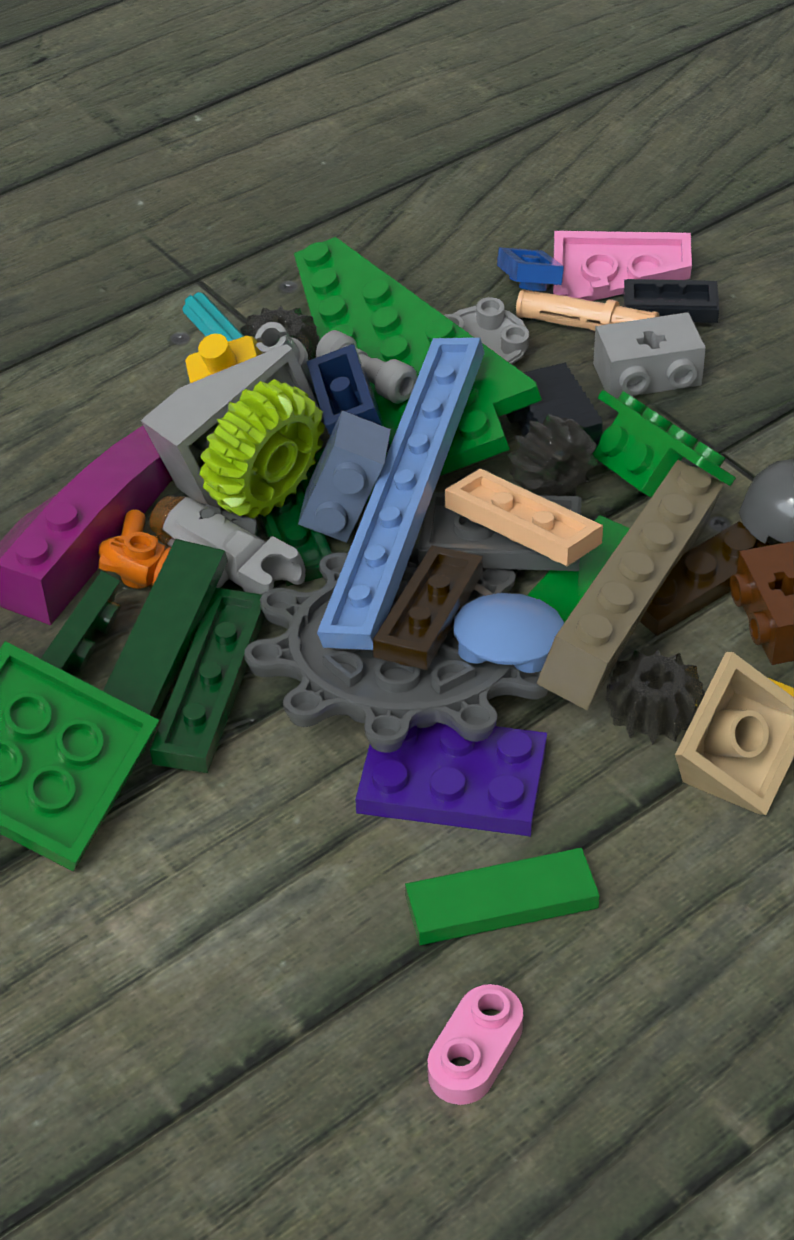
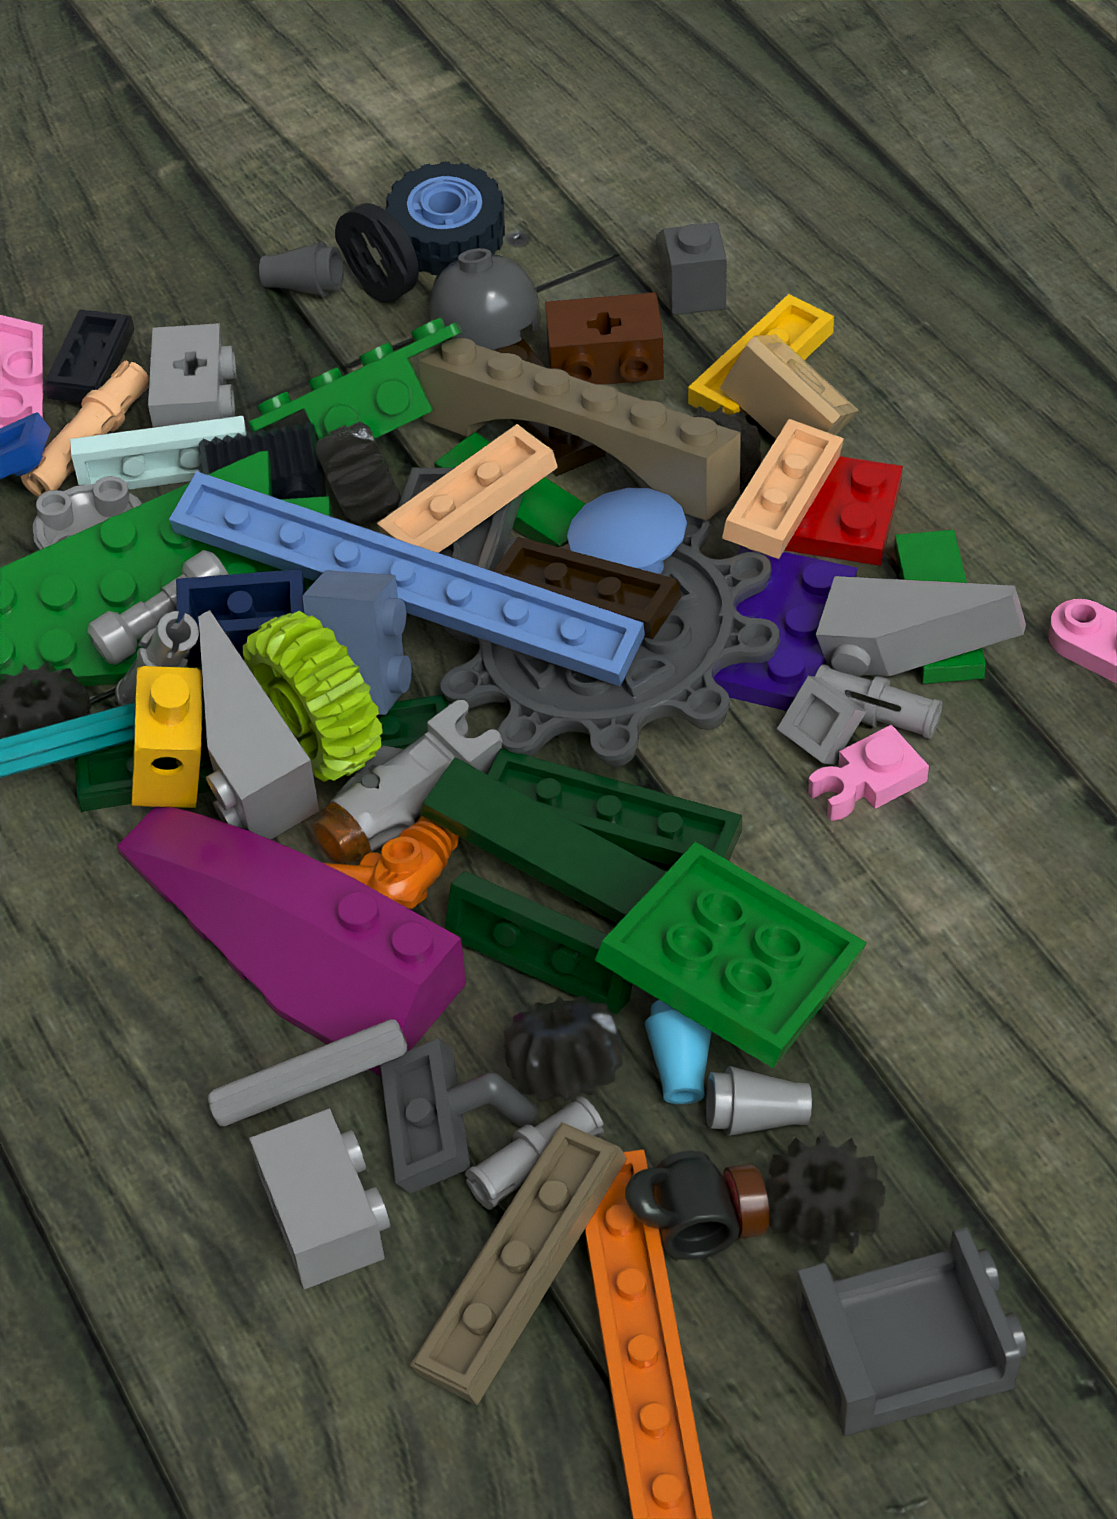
camera: 80 degrees left, 5 degrees up
none -> light aqua plate [70,416,247,490]
none -> light nougat plate [722,419,844,559]
none -> light grey plate [777,676,867,765]
none -> red plate [784,456,903,566]
none -> bright pink plate [808,724,929,821]
none -> light grey pin [815,665,943,739]
none -> light grey slope [816,576,1026,676]

